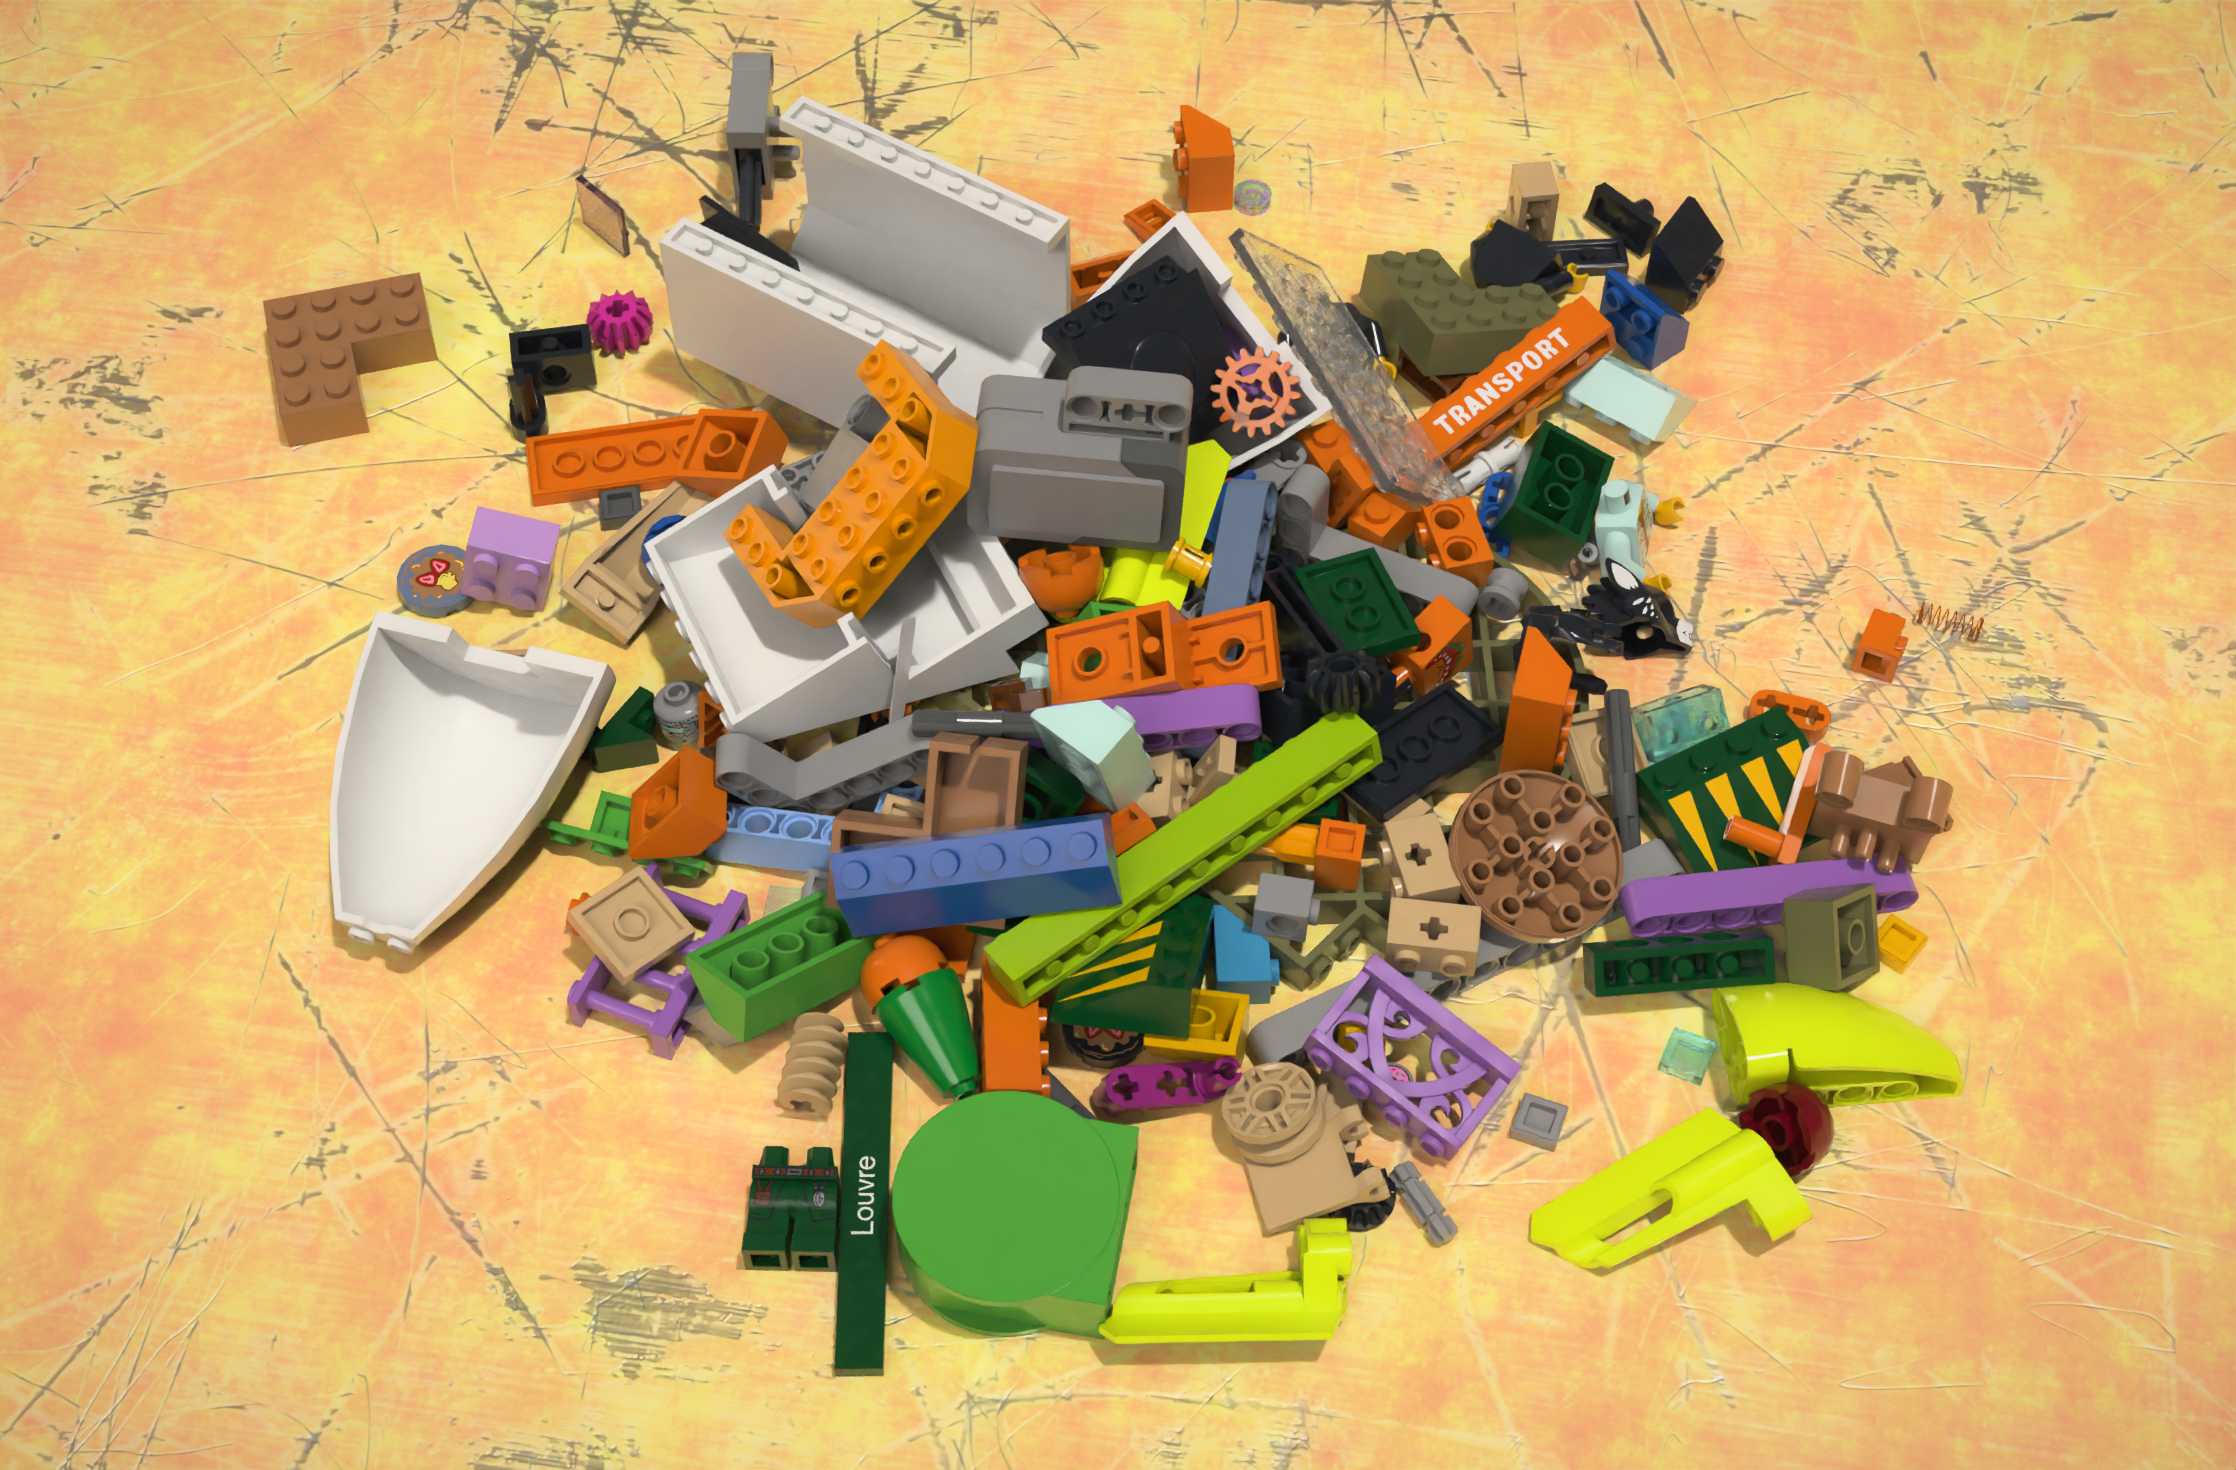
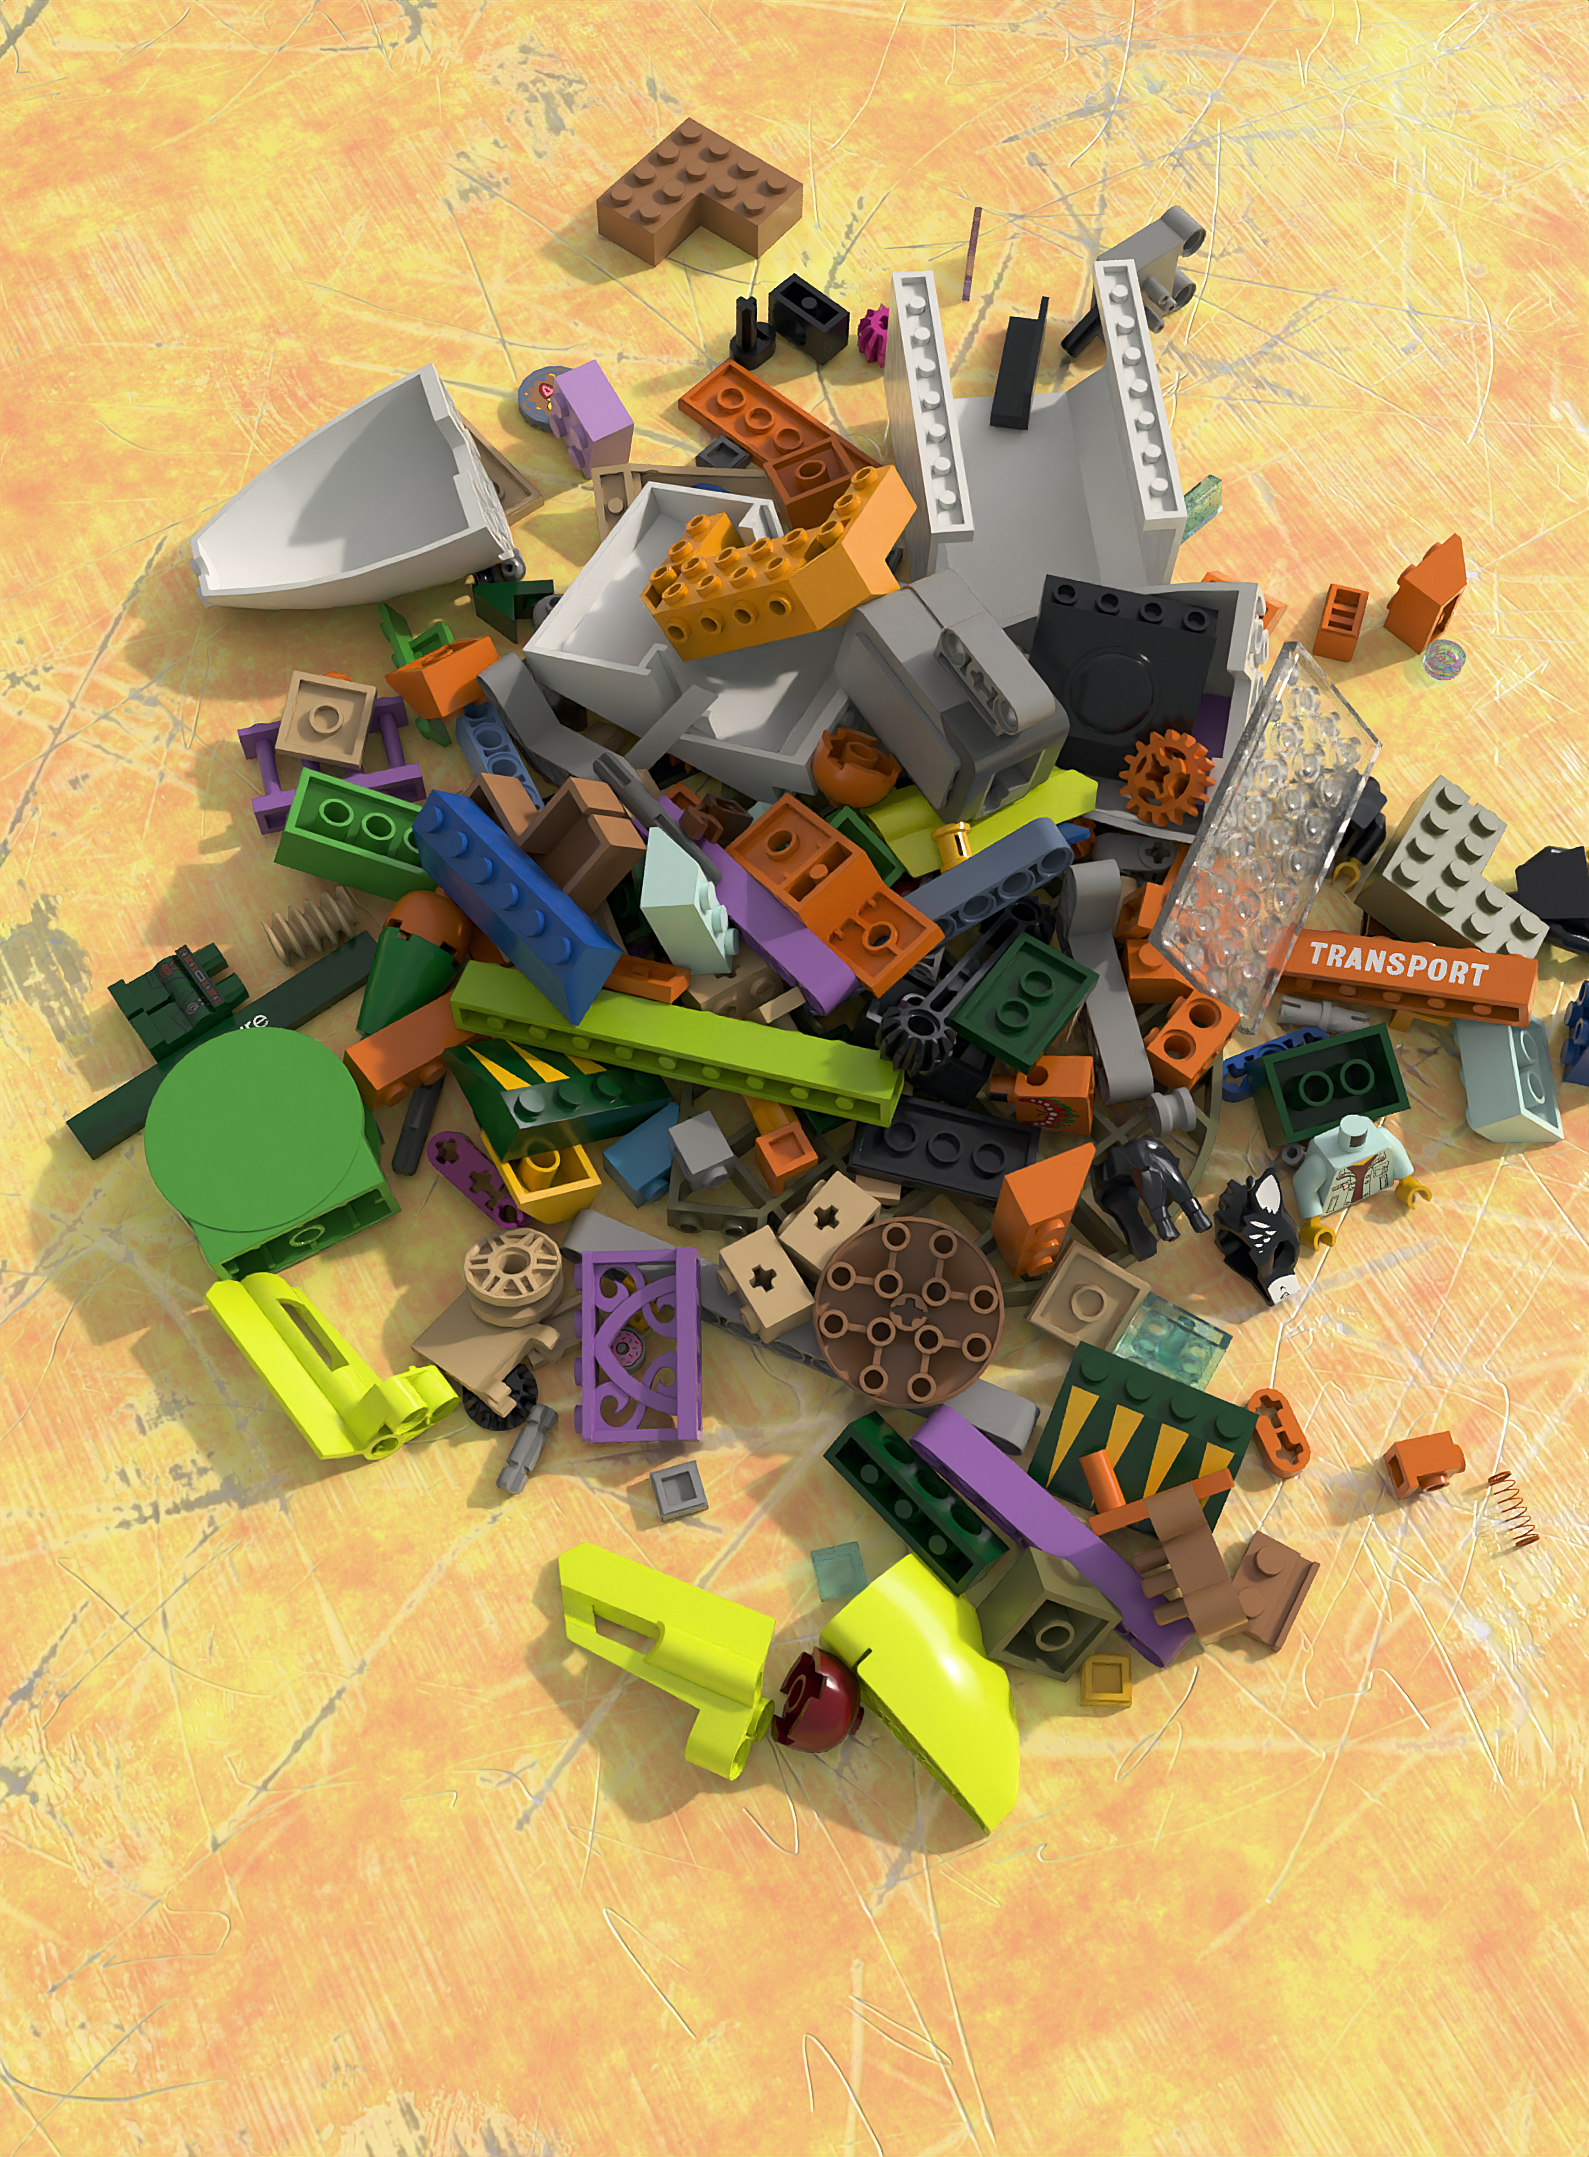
camera: 50 degrees right, 10 degrees up
dark grey axle [1603,689,1641,853] -> none

